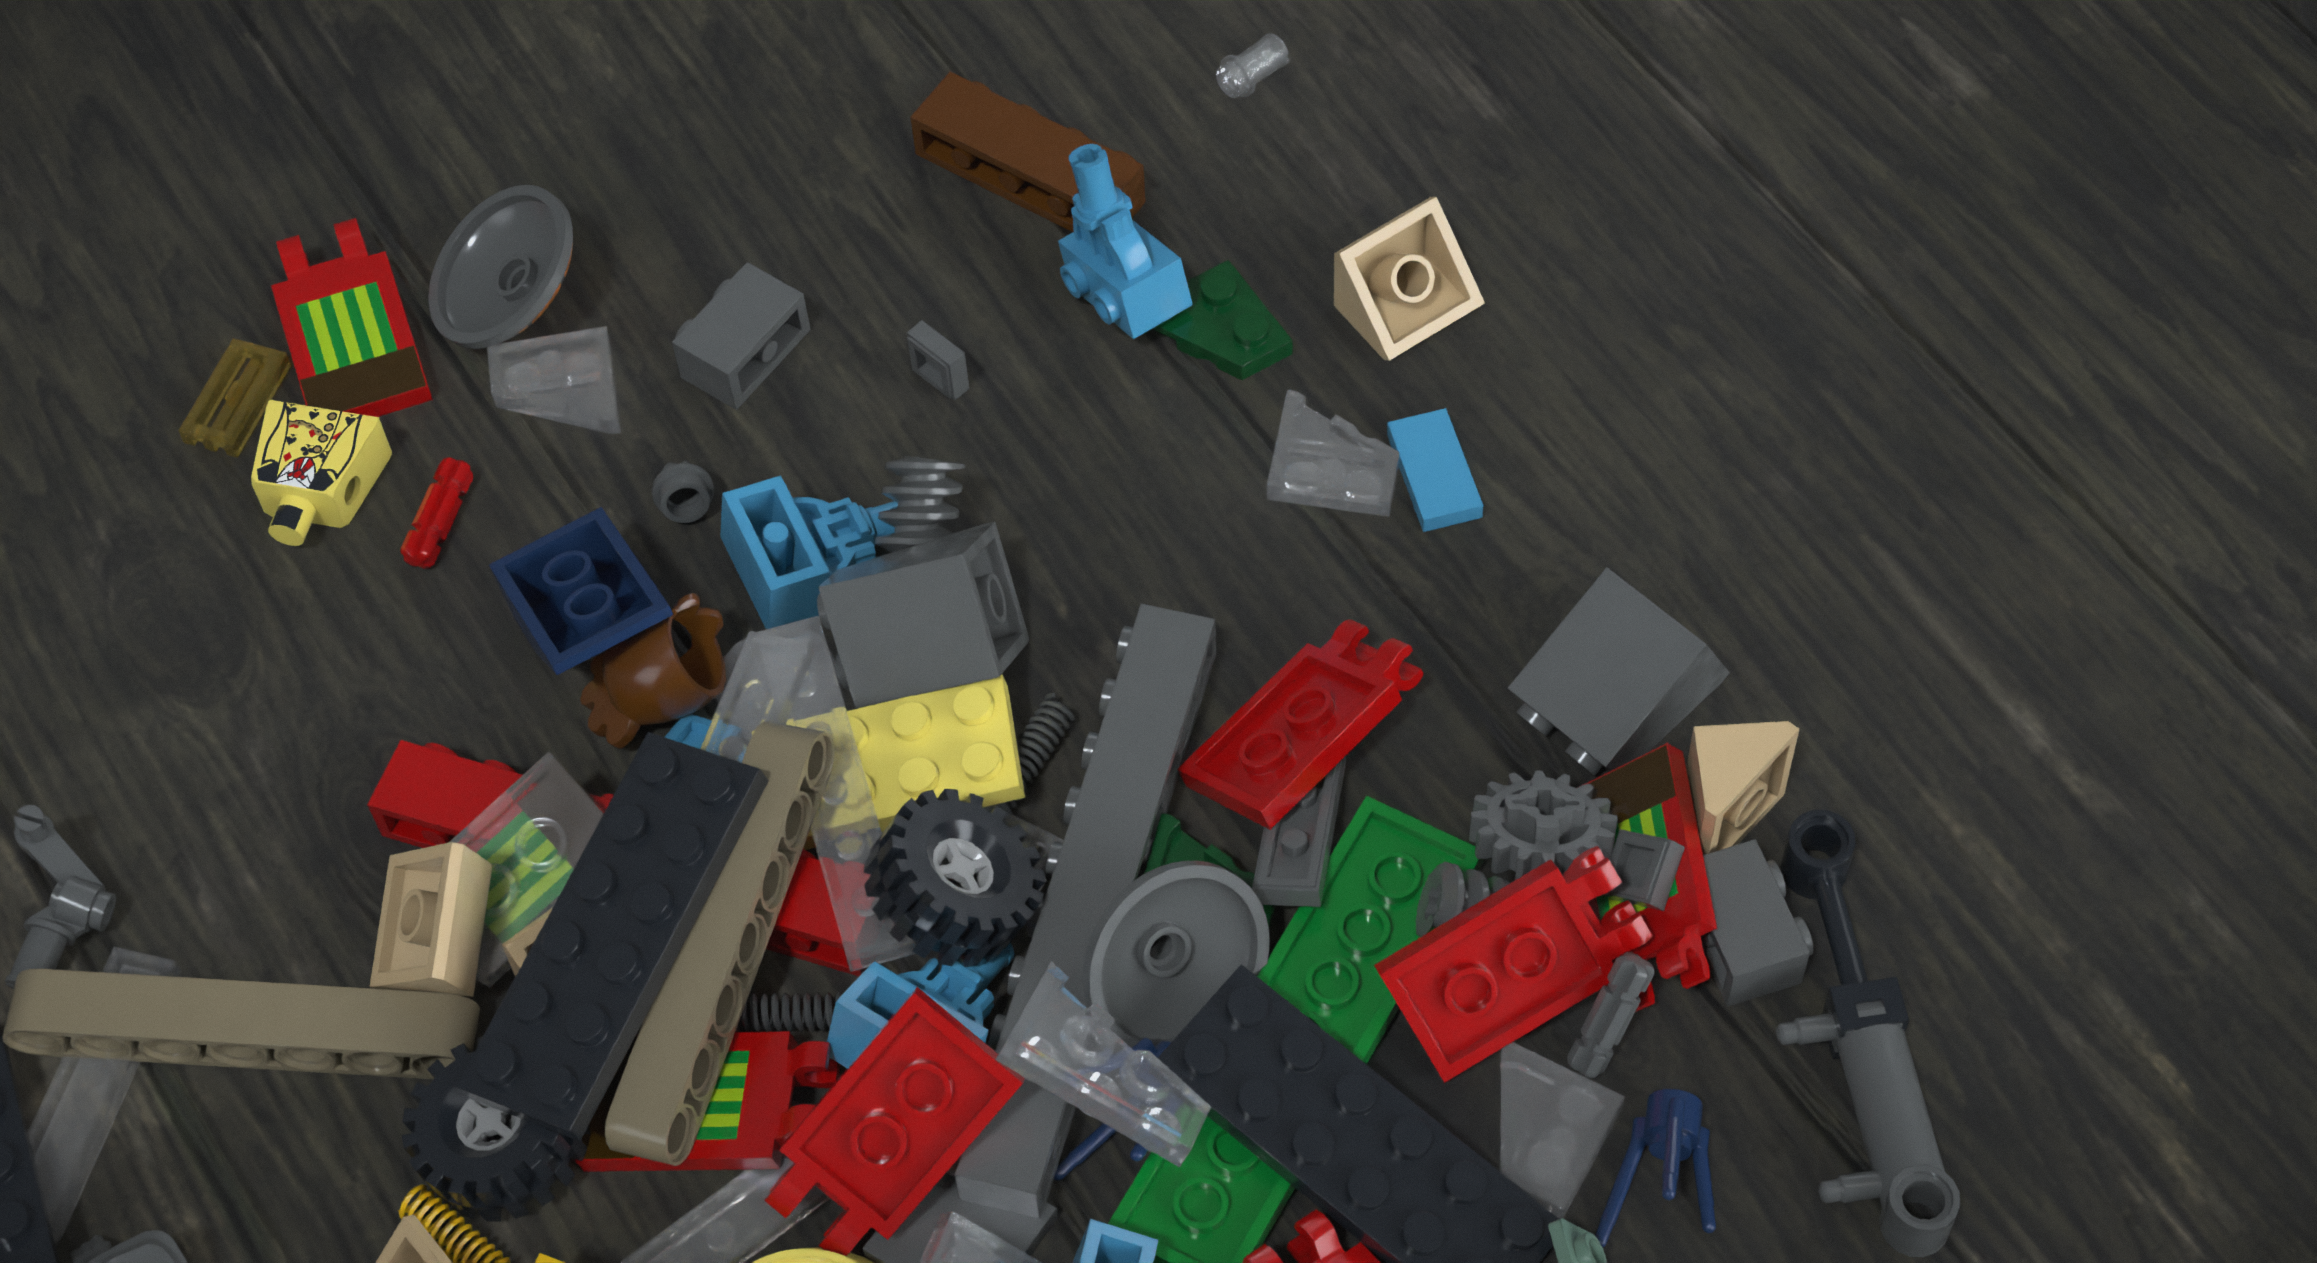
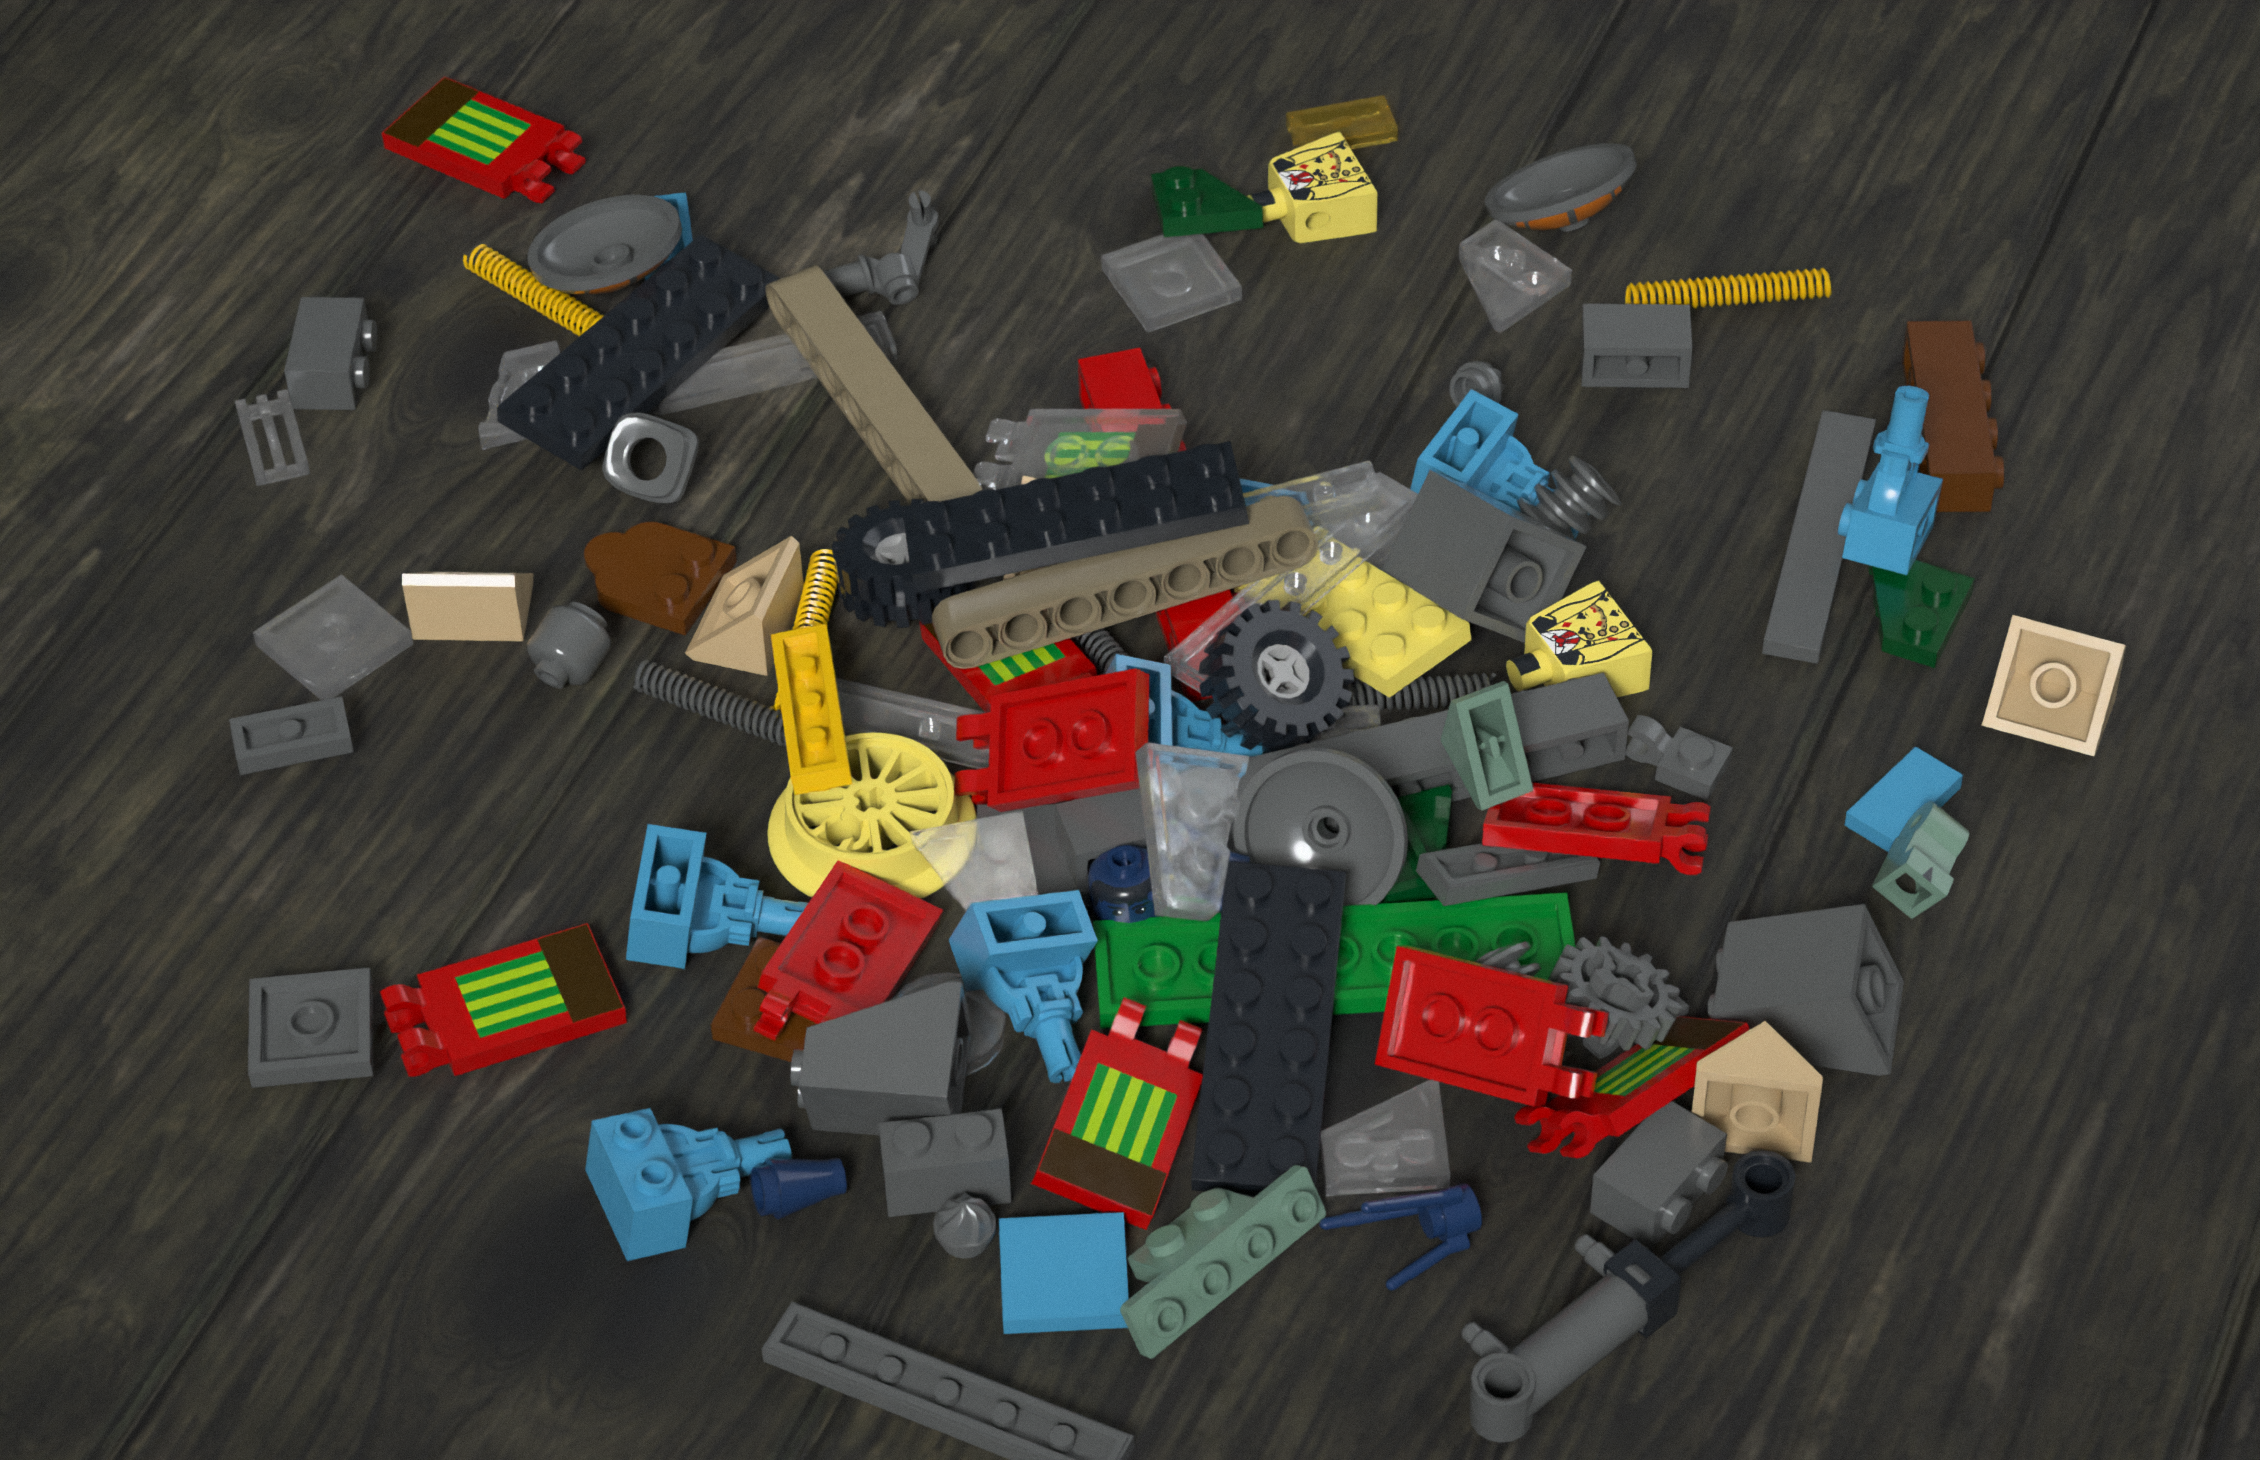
camera: 55 degrees right, 10 degrees down
tile [271,218,433,417] -> none
tan slope [370,842,493,997] -> none
red axle [400,457,474,569] -> none
dark blue slope [489,507,673,675] -> none
reddish brown piece [580,593,726,749] -> none
dark grey tile [907,320,969,401] -> none
clear pin [1216,33,1289,98] -> none
clear wing [1267,390,1400,517] -> none
dark grey axle [1567,952,1654,1078] -> none
dark grey tile [1603,829,1685,911] -> none
none -> dark blue head [1088,845,1167,923]
none -> clear tile [1101,234,1242,333]
none -> dark green wing [1151,166,1263,238]
none -> sand green slope [1440,681,1534,811]
none -> light yellow torso [1506,580,1652,697]
none -> yellow piece [1625,267,1831,309]
none -> dark grey plate [1625,715,1733,801]
none -> dark grey tile [1762,410,1876,664]
none -> sand green leg [1872,801,1969,919]

